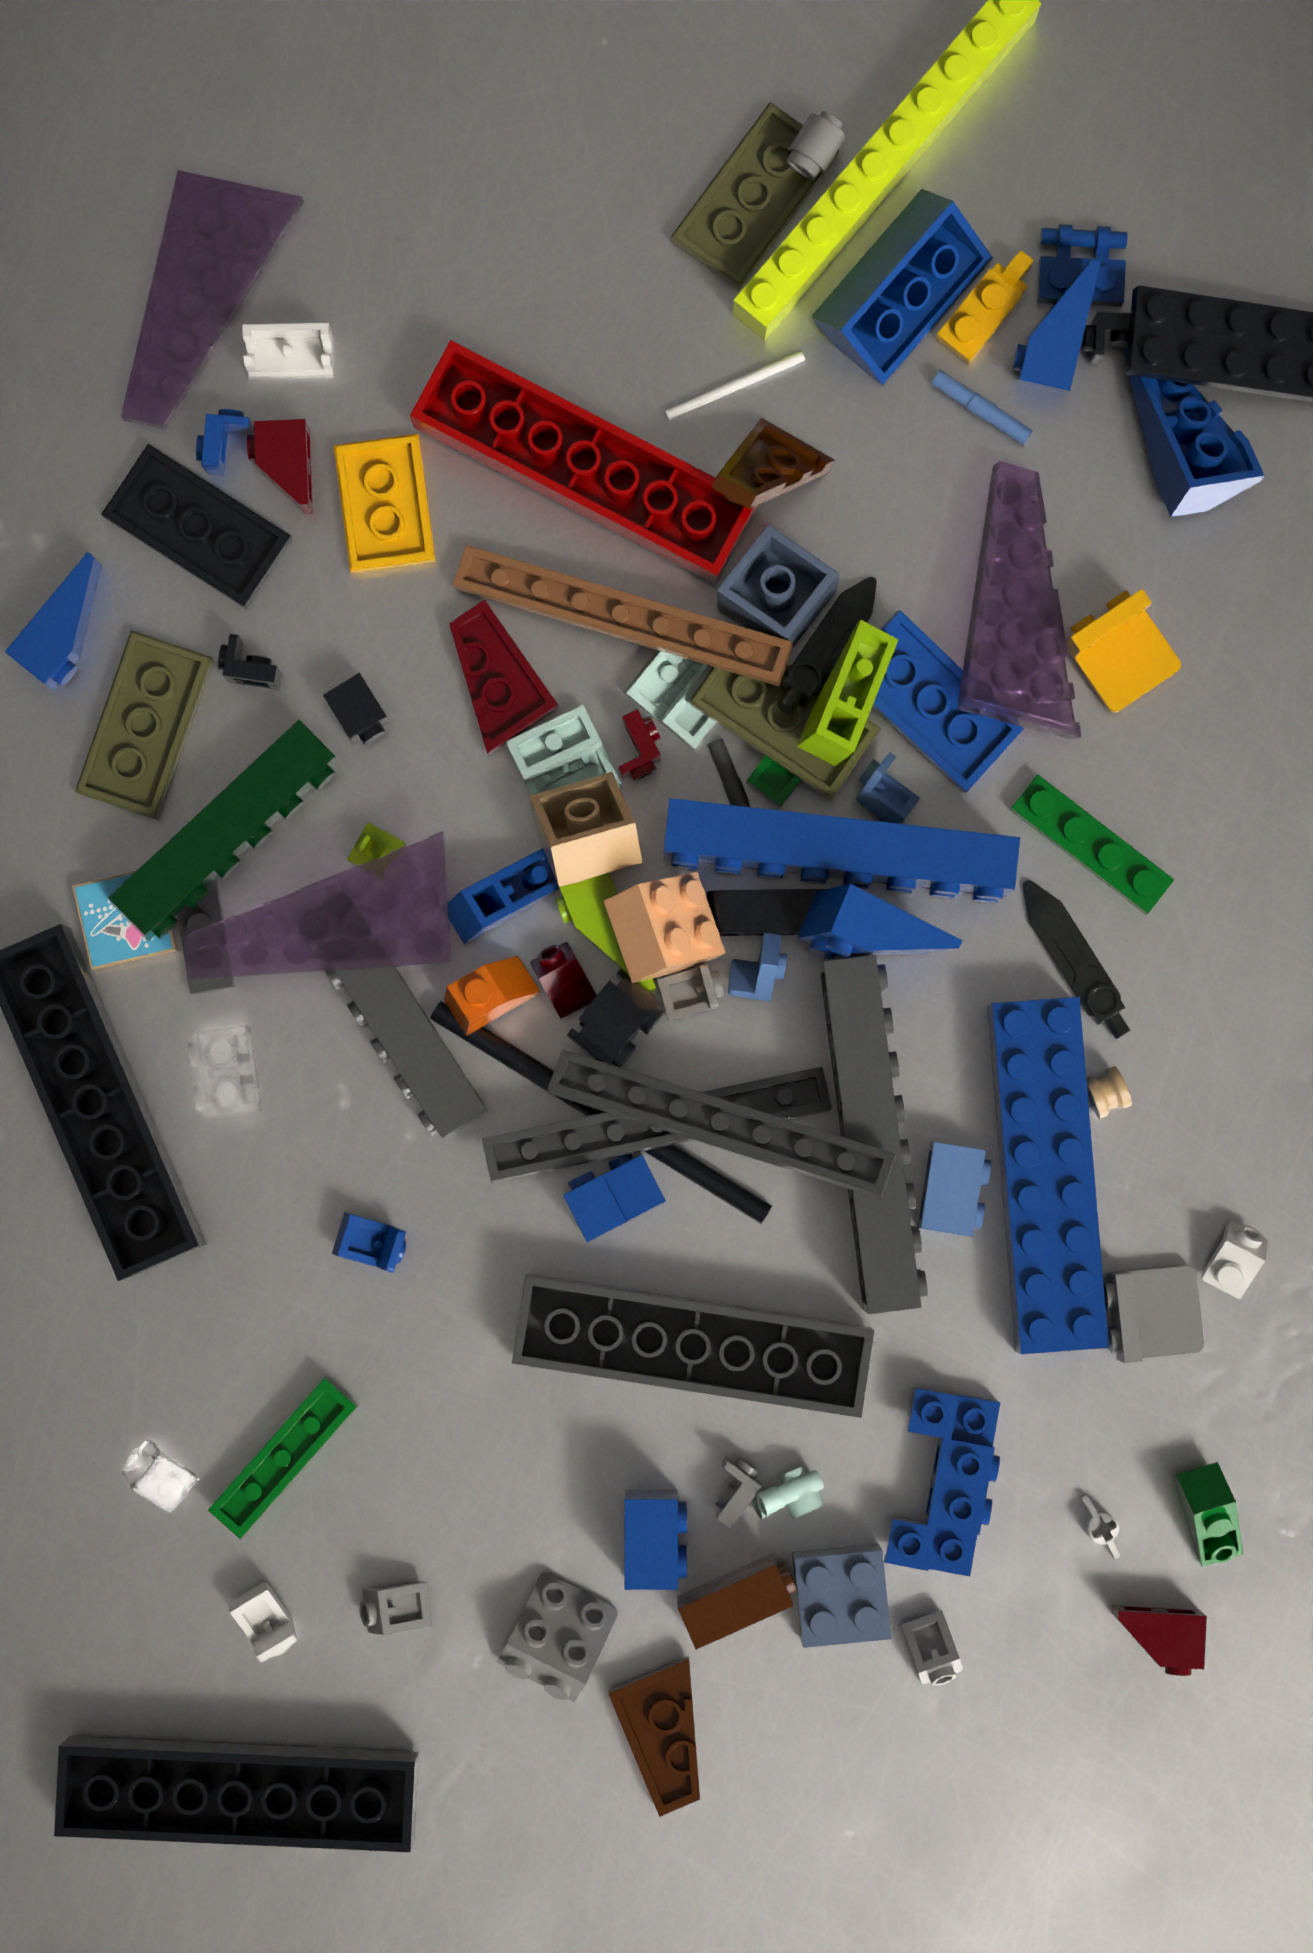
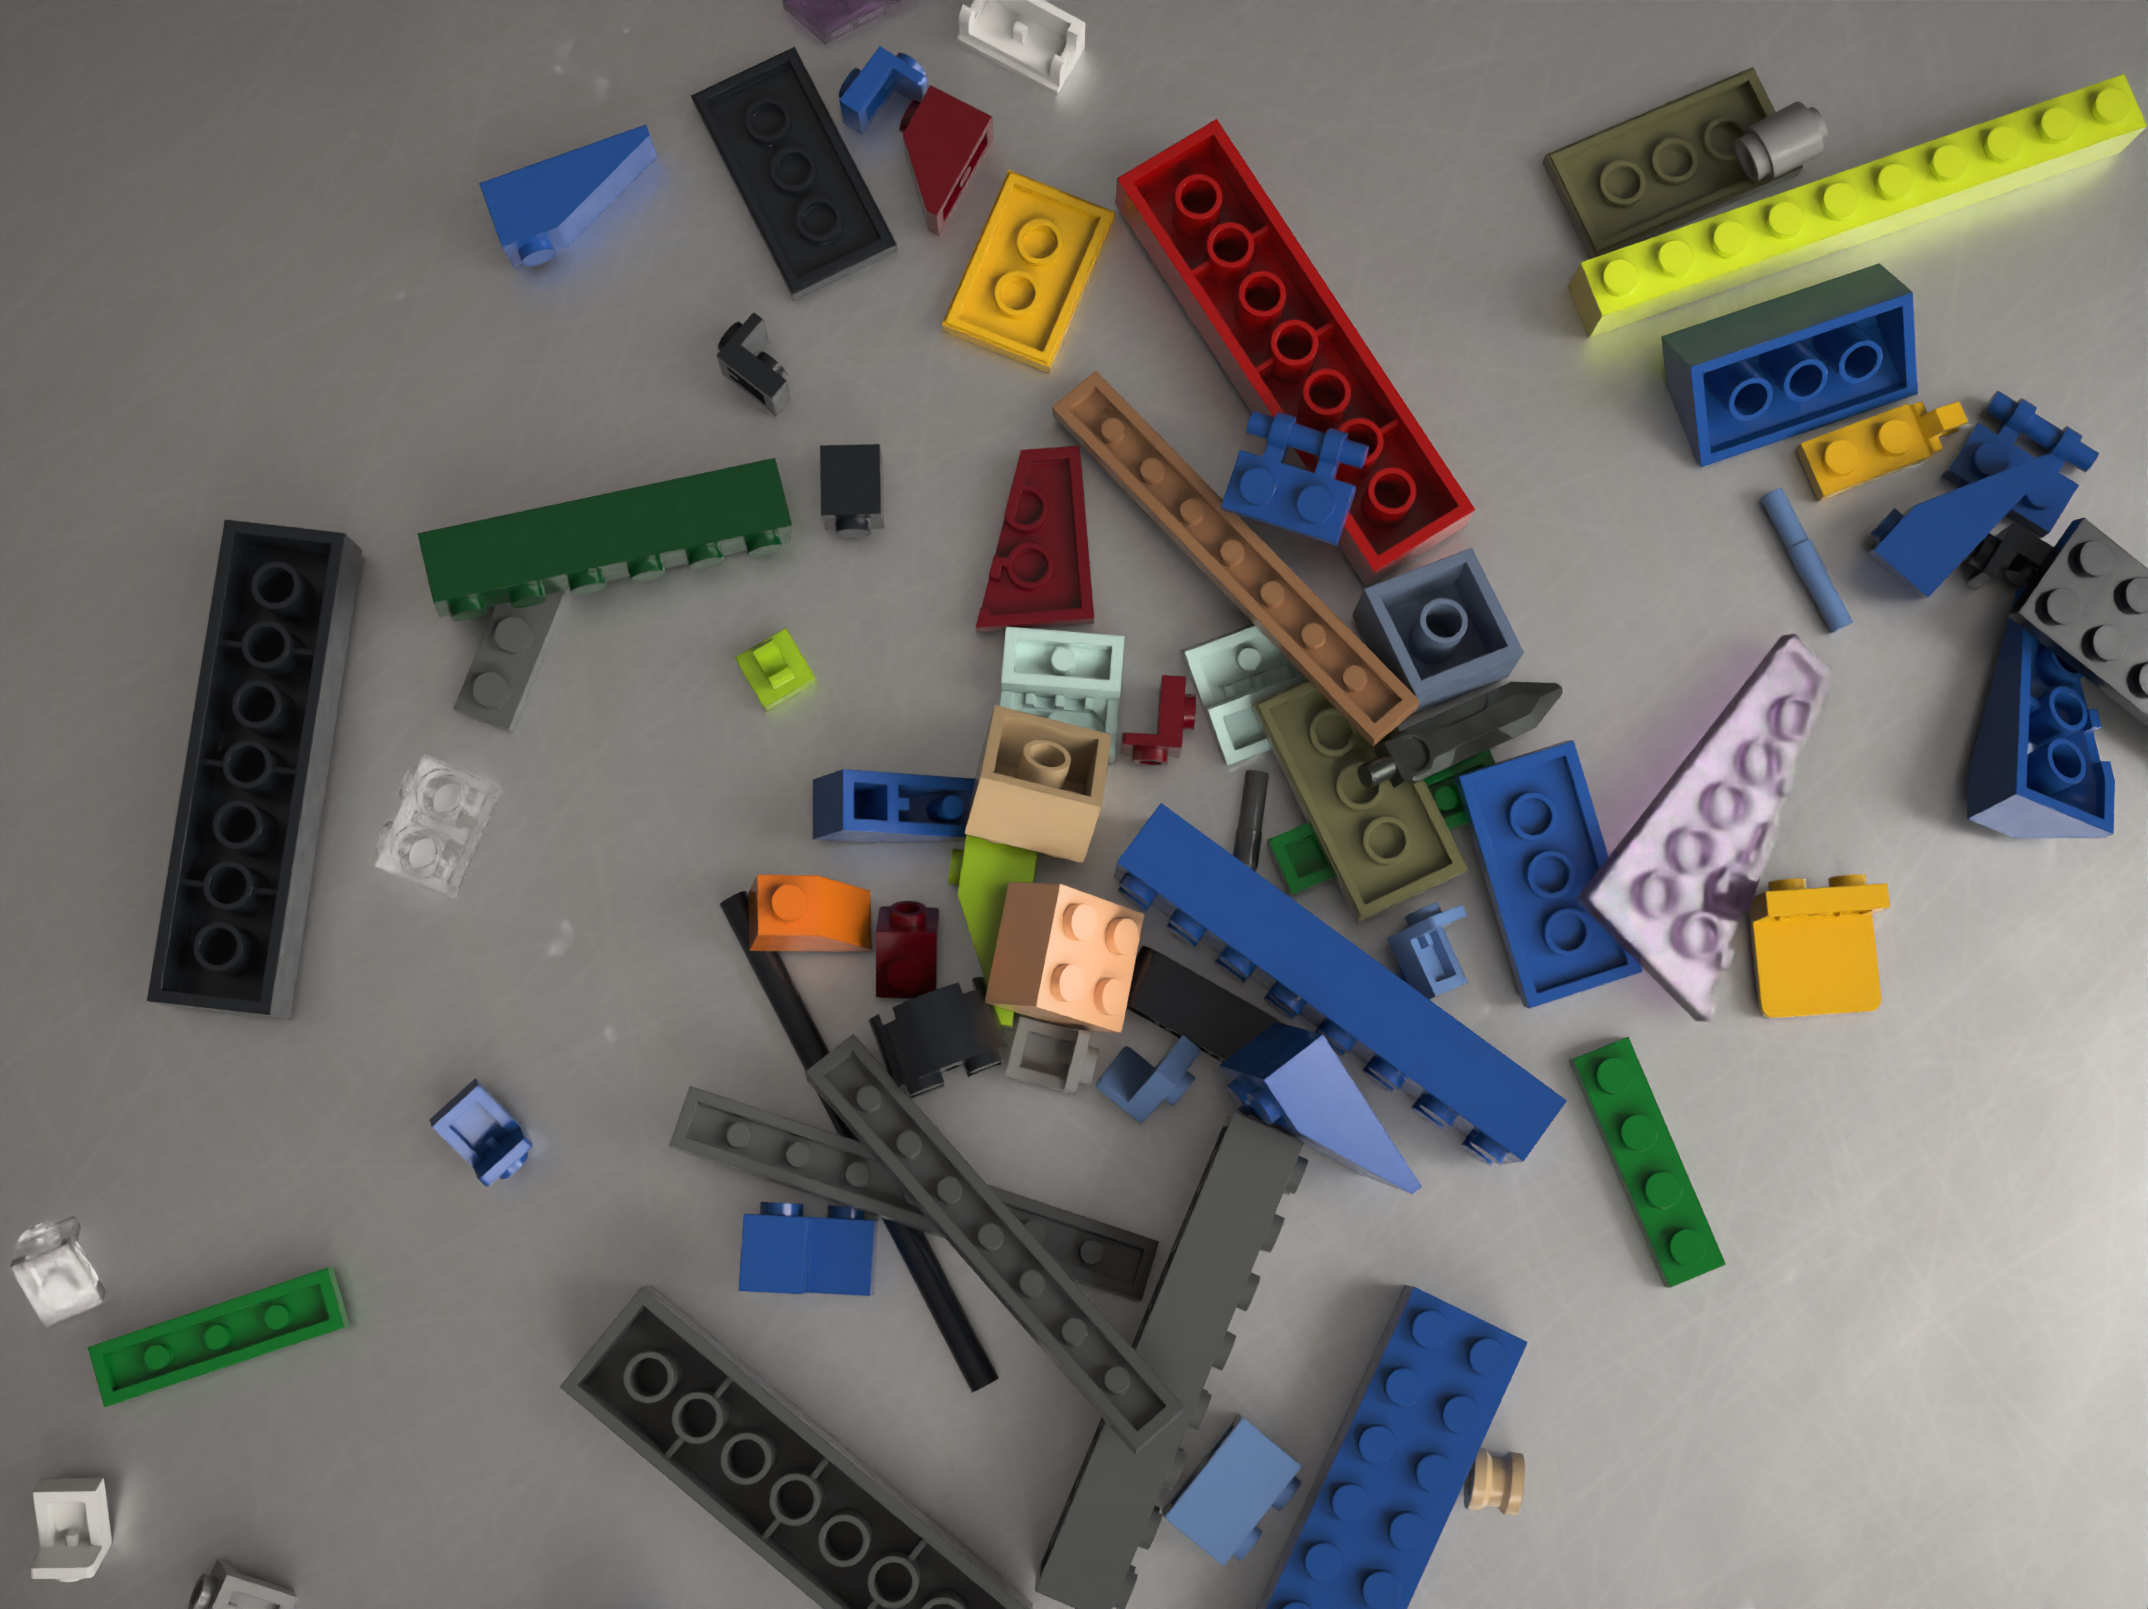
camera: 25 degrees right, 5 degrees down
medium azure tile [72,871,178,971] -> none
olive tile [75,630,214,821] -> none
clear purple wing [185,831,452,980] -> none
dark grey brick [300,890,488,1139] -> none
white axle [665,351,805,420] -> none
reddish brown wing [712,418,835,509] -> none
lime slope [797,620,899,766] -> none
pearl dark grey piece [1023,880,1130,1039] -> none
none -> blue plate [1221,410,1369,546]

